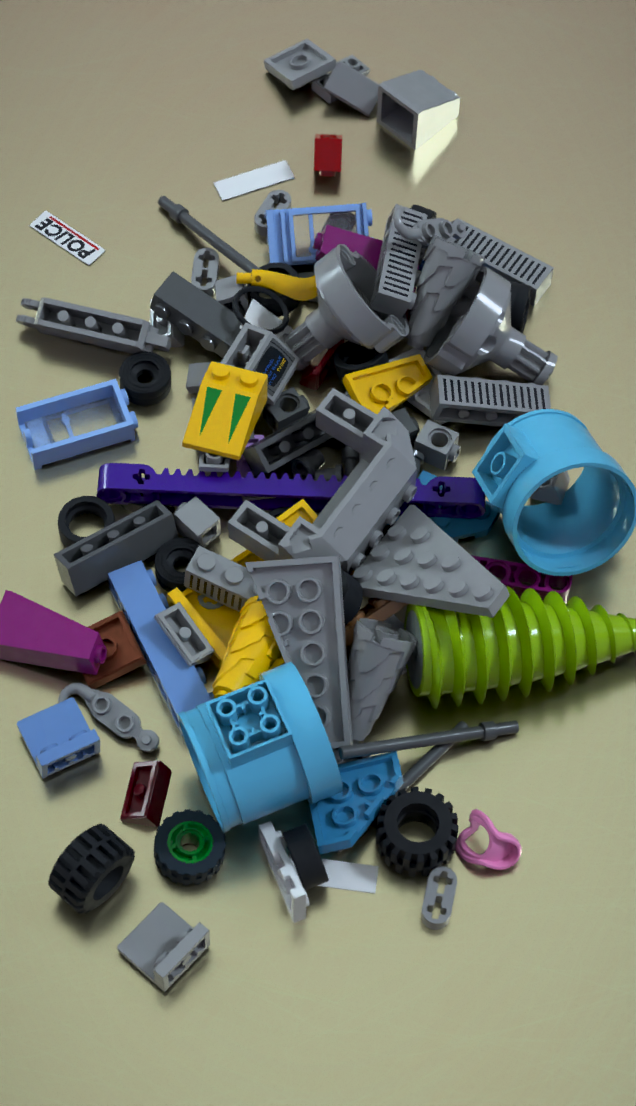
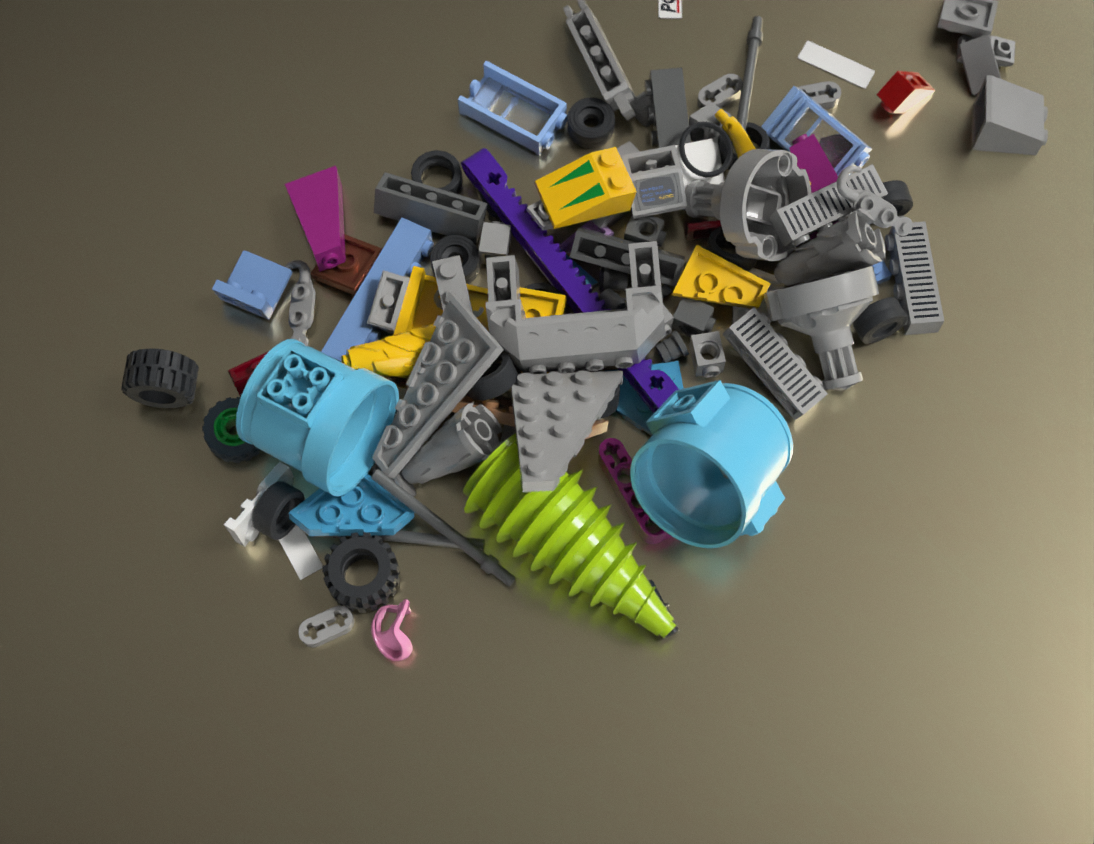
camera: 55 degrees right, 10 degrees up
light grey bracket [117,902,210,992] -> none

